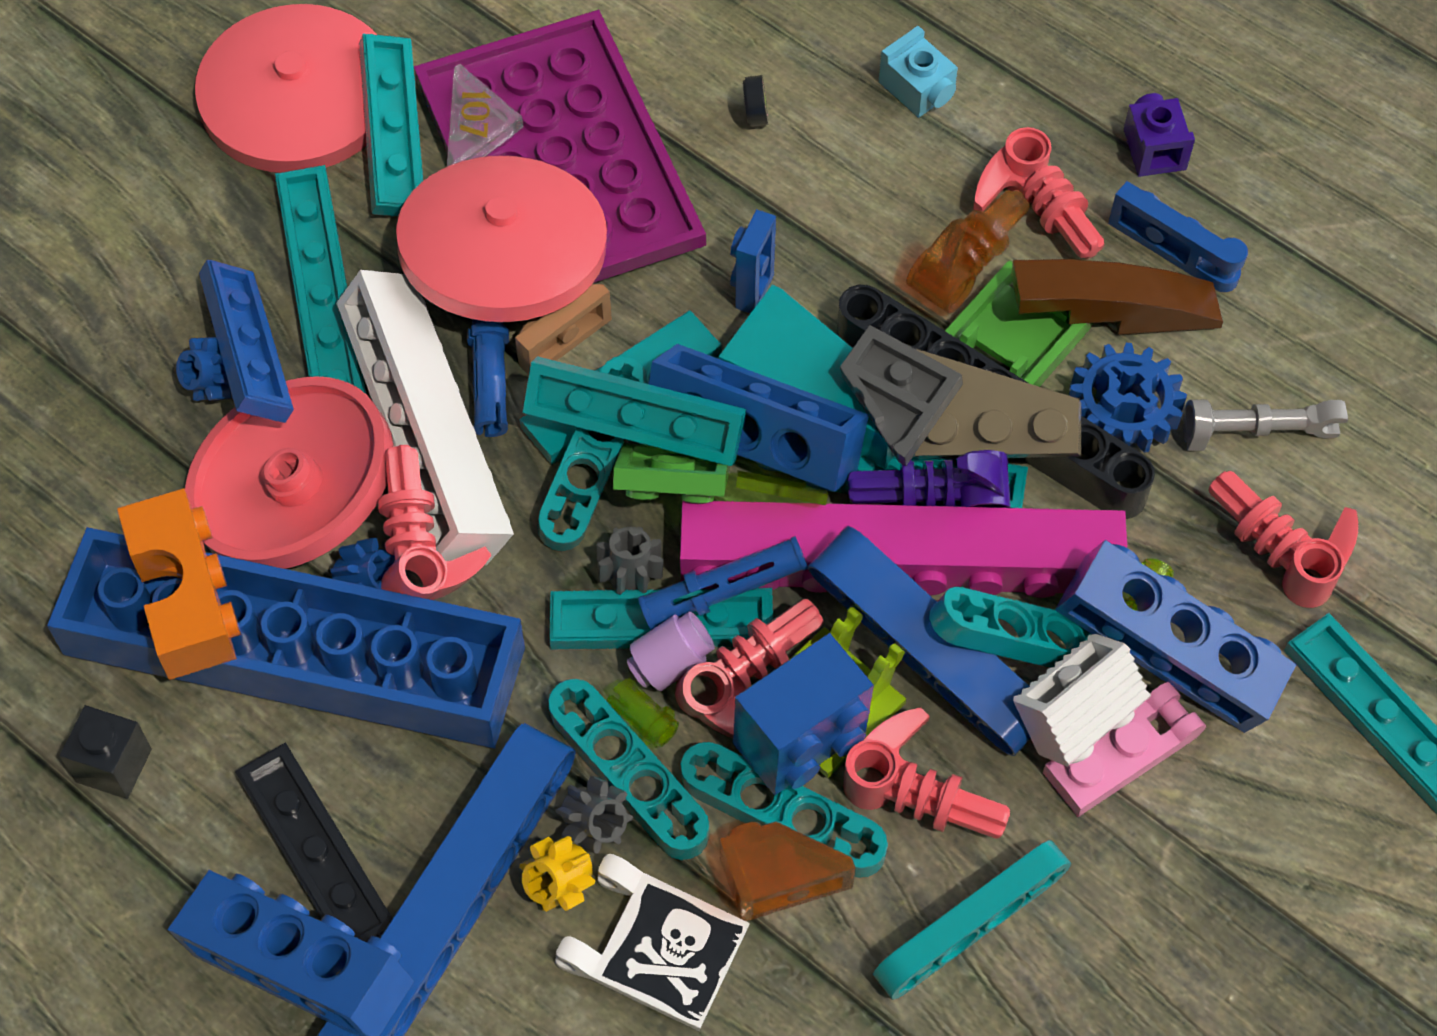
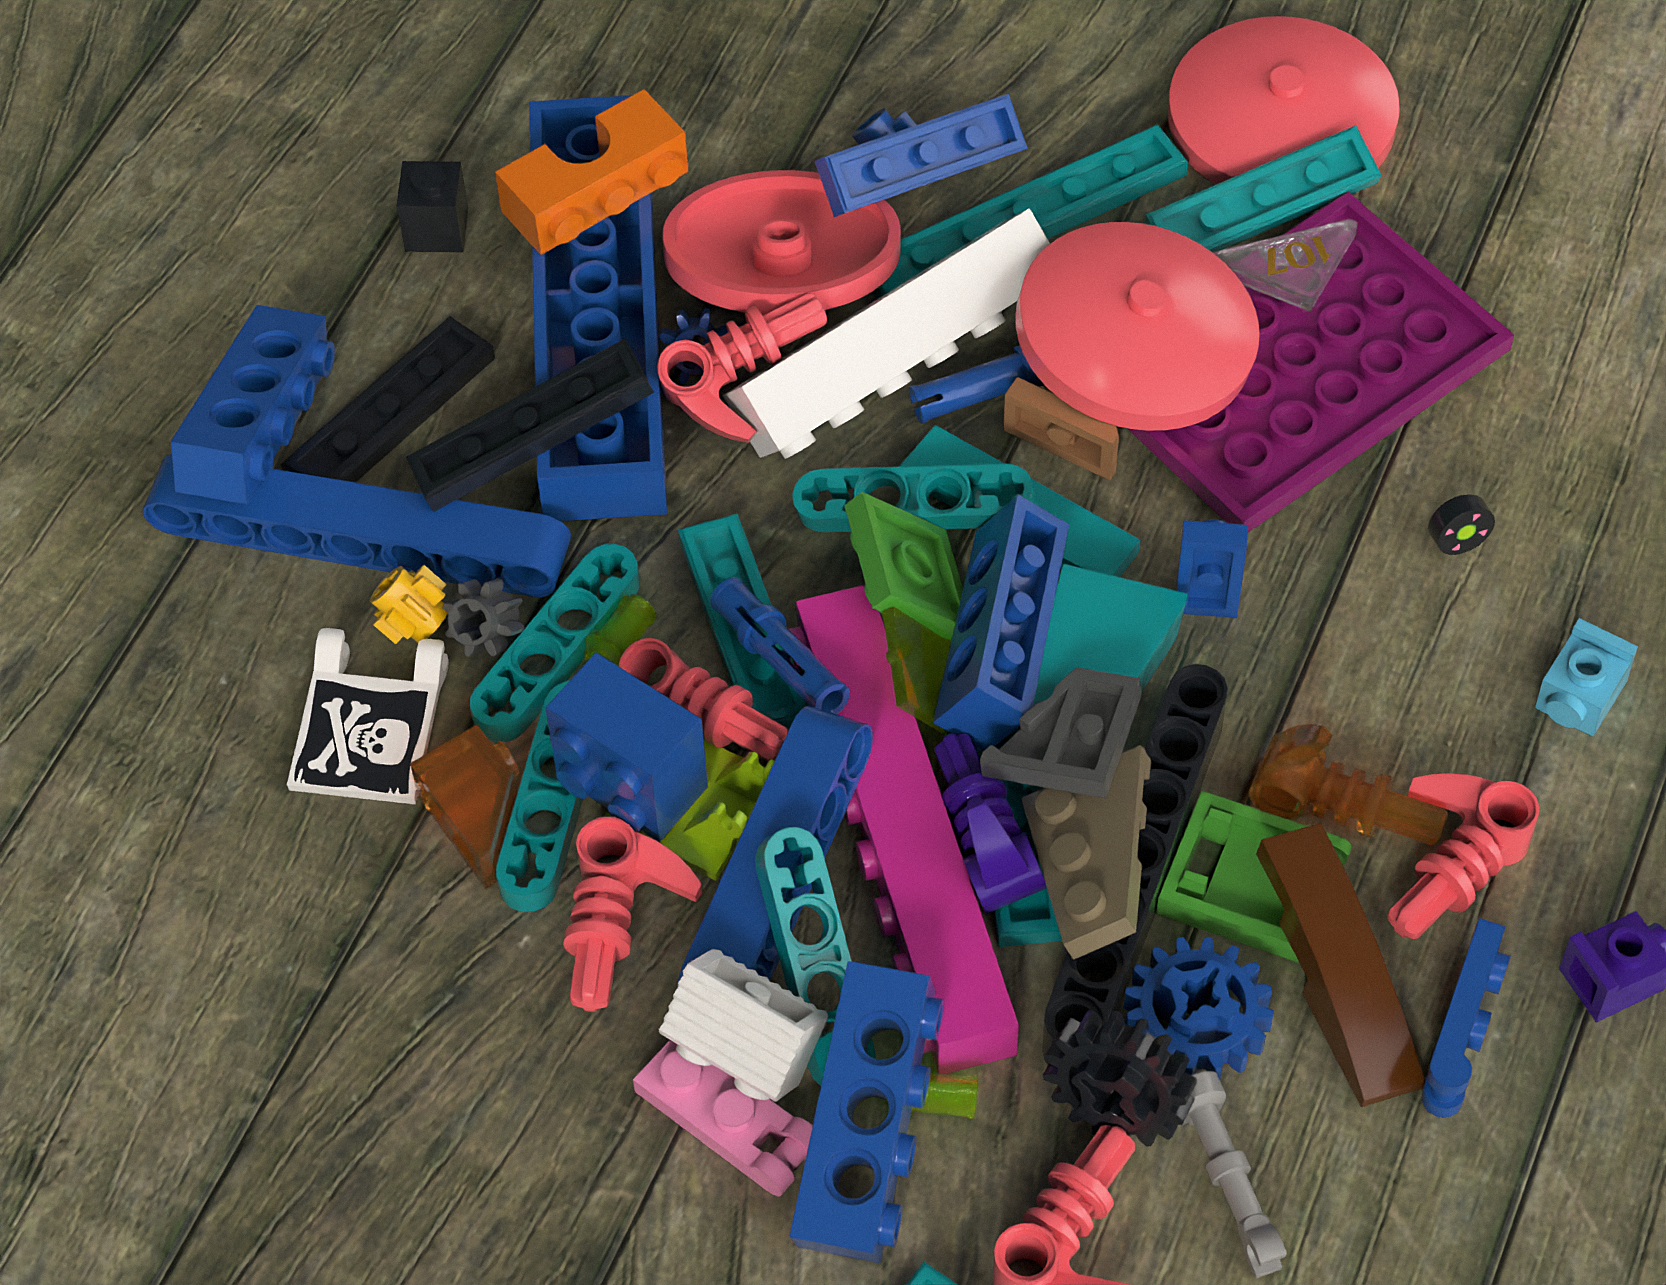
camera: 75 degrees right, 5 degrees down
teal plate [522,356,747,466] -> none
dark grey gear [597,527,663,595] -> none
lavender brick [627,612,715,691] -> none
teal beam [873,840,1071,1000] -> none
none -> black tile [406,339,654,512]
none -> black gear [1043,1010,1197,1147]

